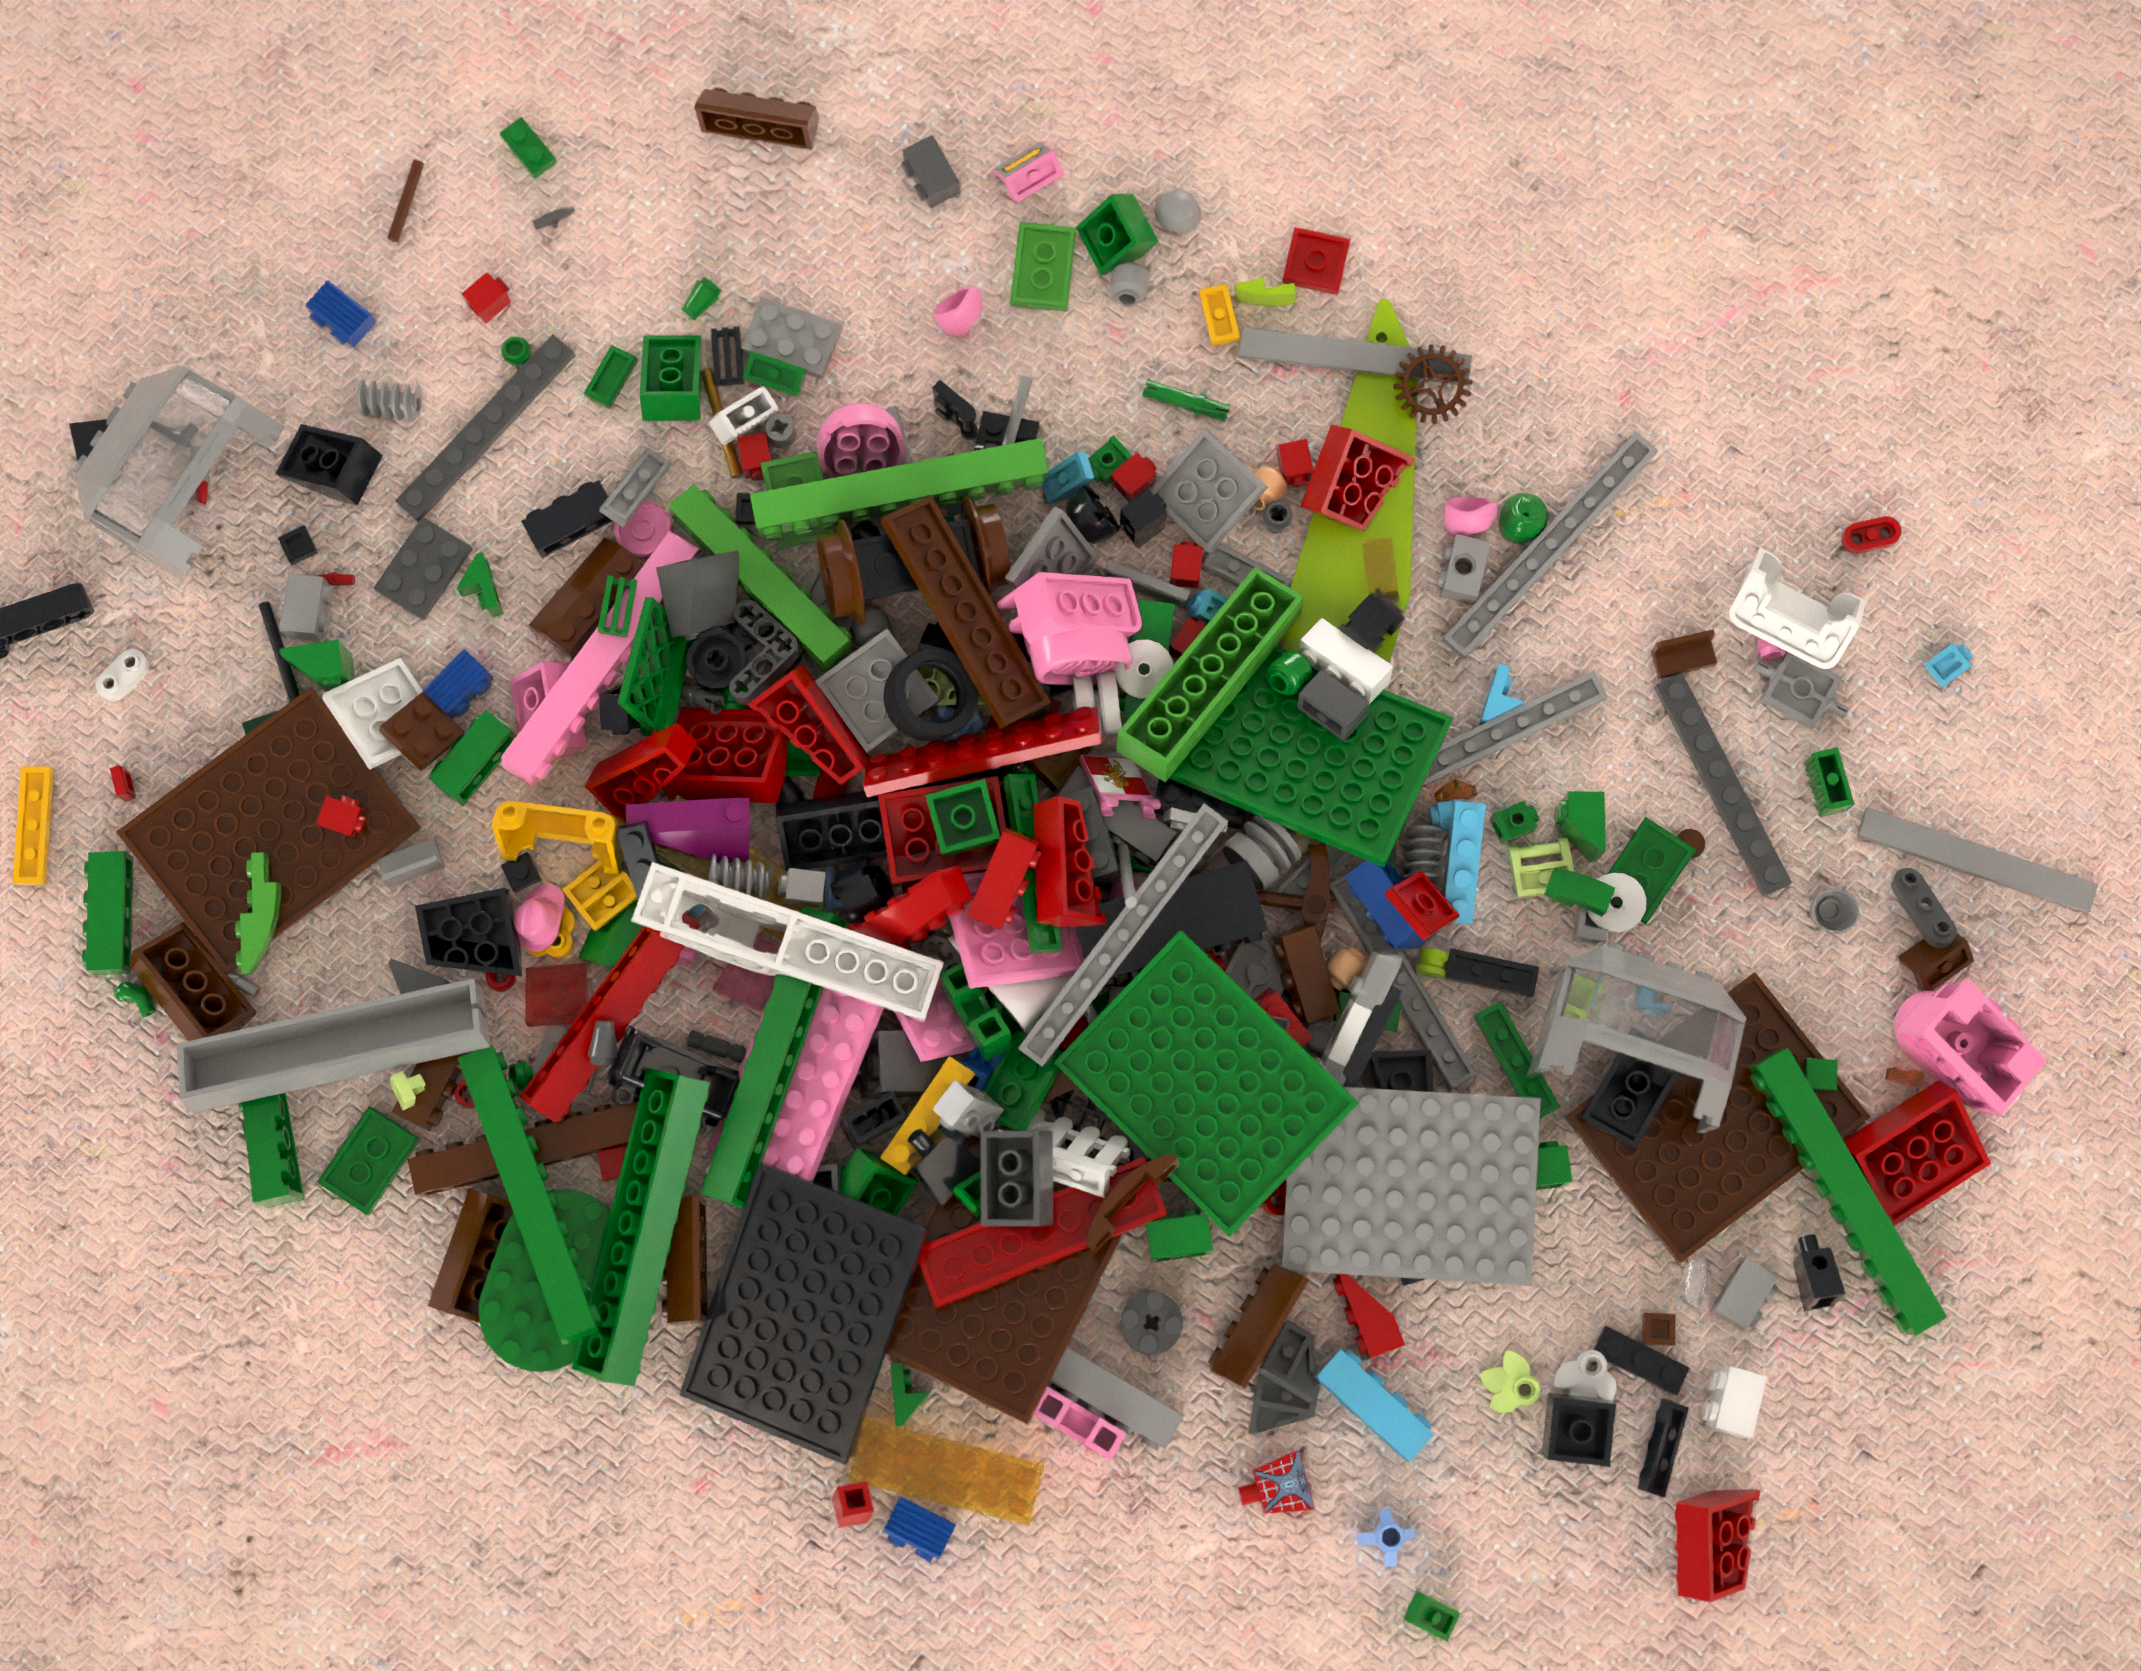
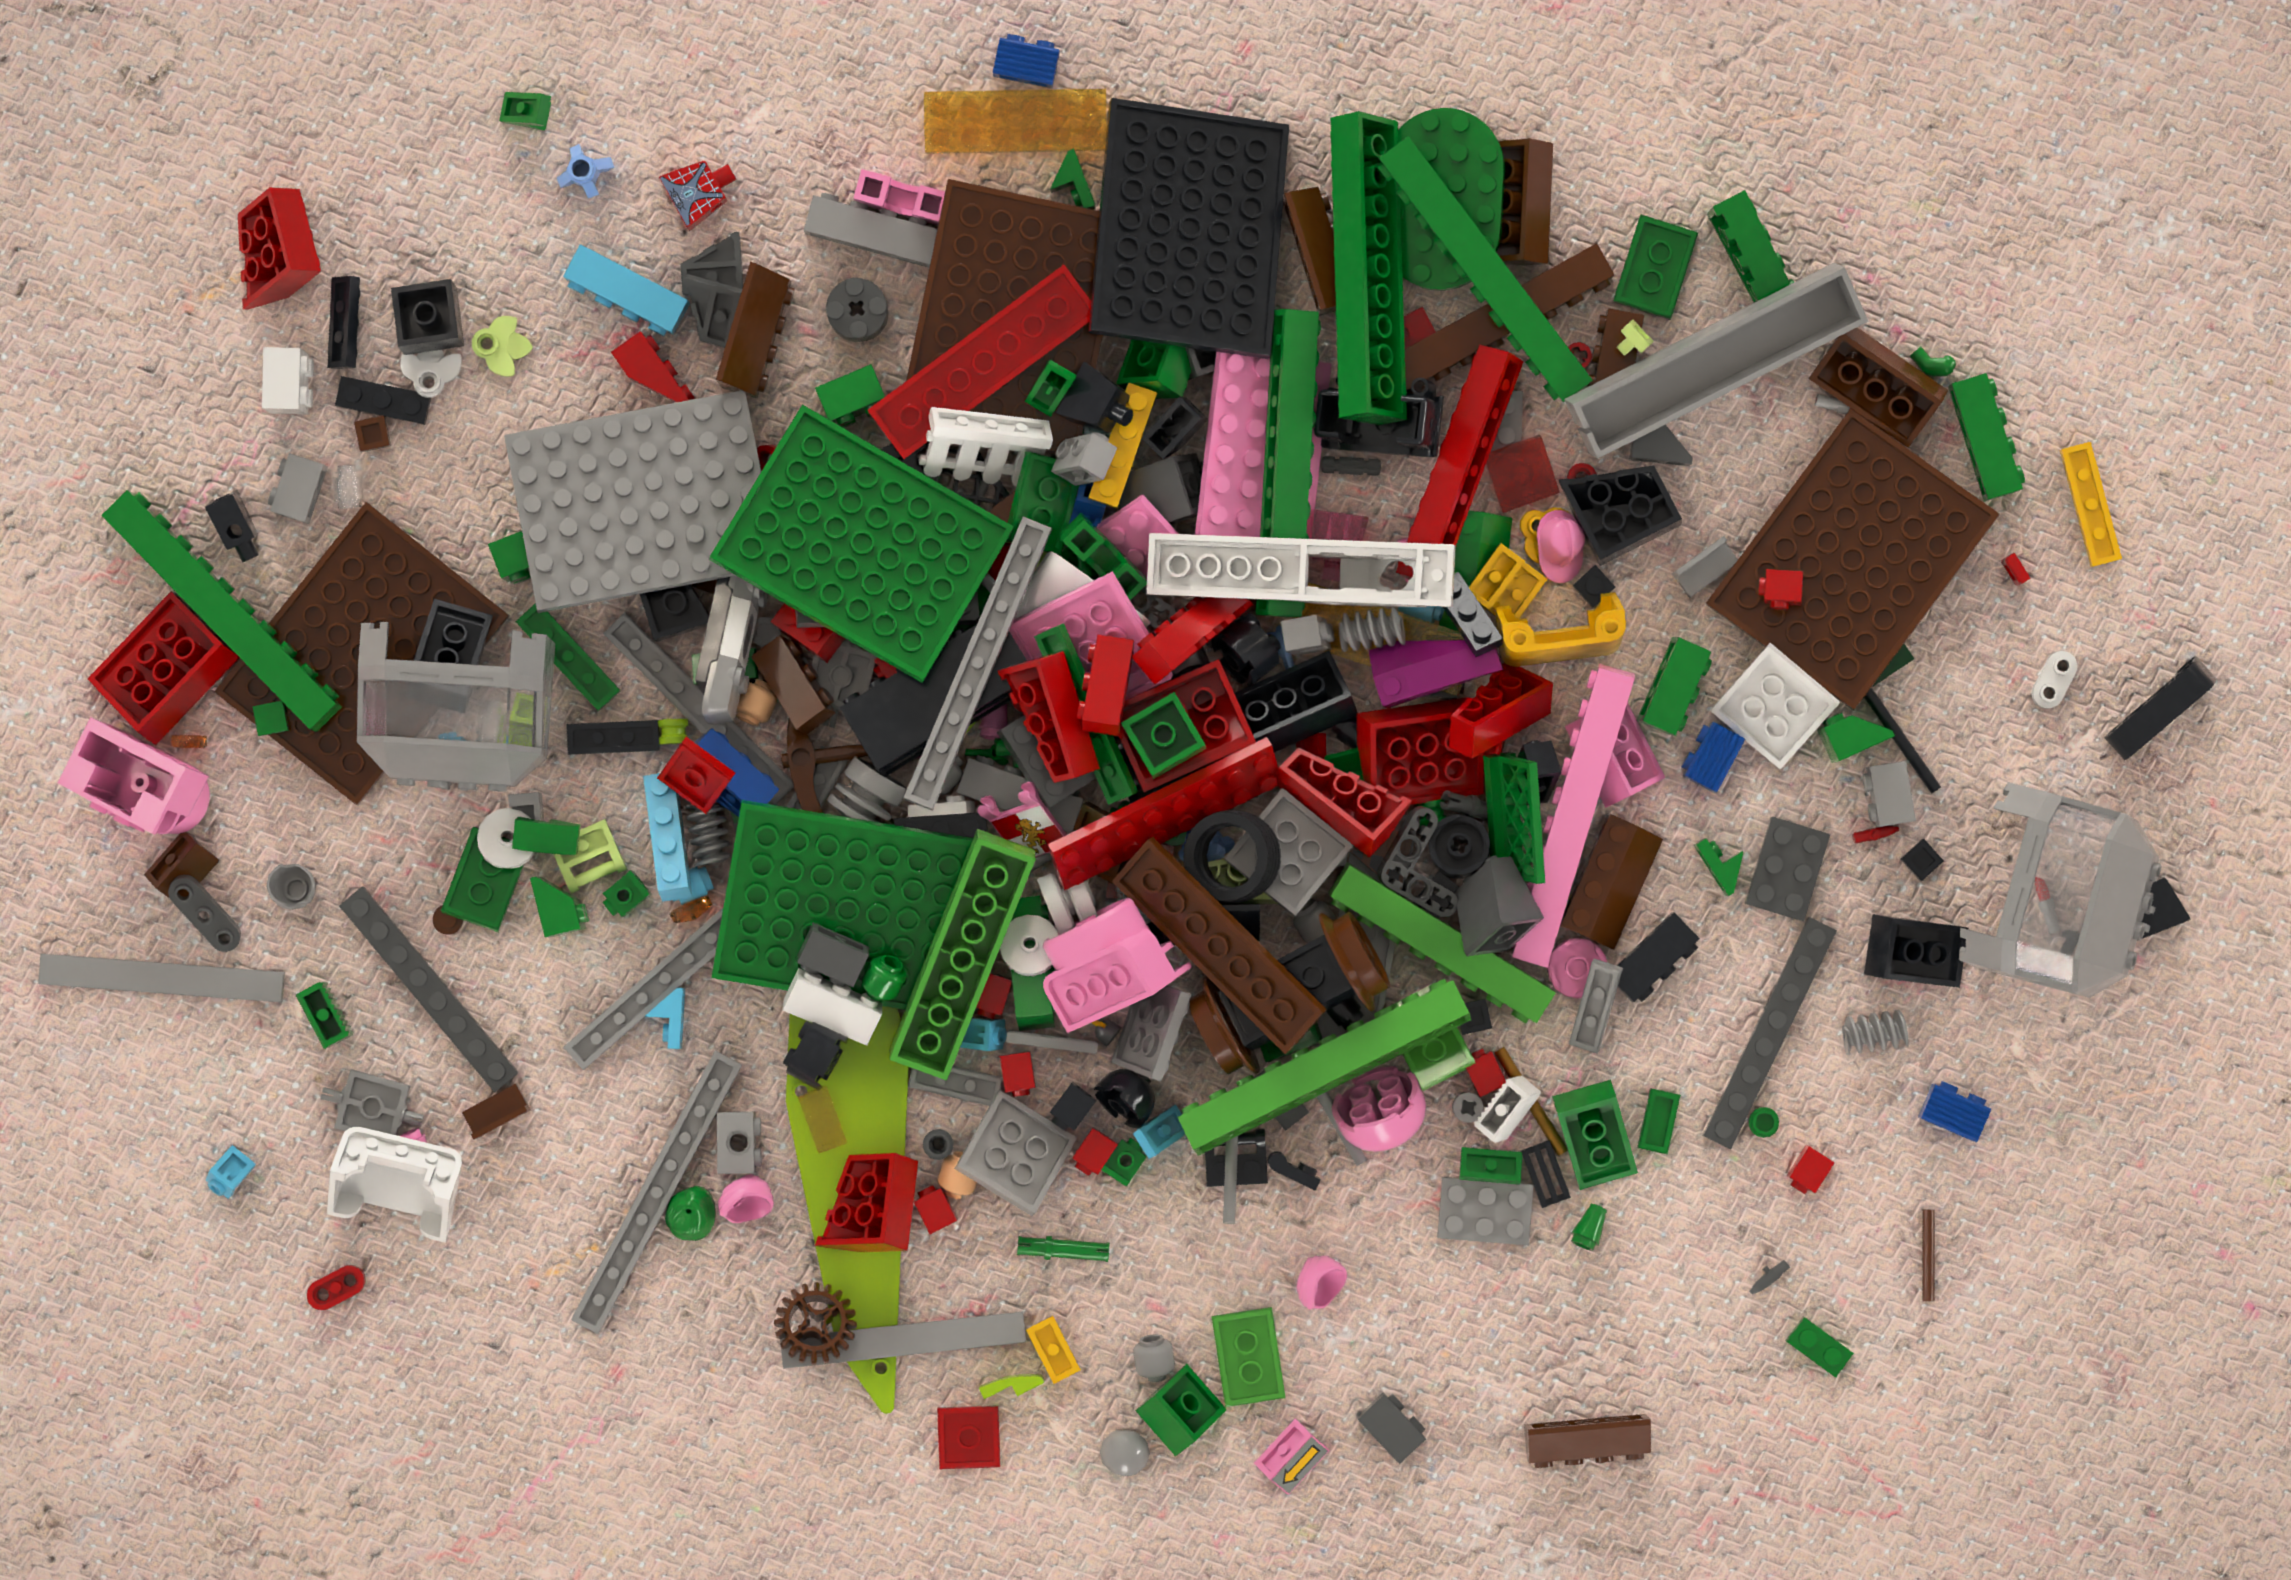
camera: 165 degrees right, 10 degrees up
bright green slope [235,852,281,975] -> none
reddish brown plate [379,692,465,771] -> none
green plate [508,1060,533,1090] -> none
dark grey cone [587,1020,618,1065] -> none
green tile [598,575,637,637] -> none
red brick [832,1481,874,1528] -> none
dark grey brick [981,1131,1053,1226] -> none
reddish brown slope [1086,1153,1180,1254] -> none
light grey bar [1117,843,1137,908] -> none

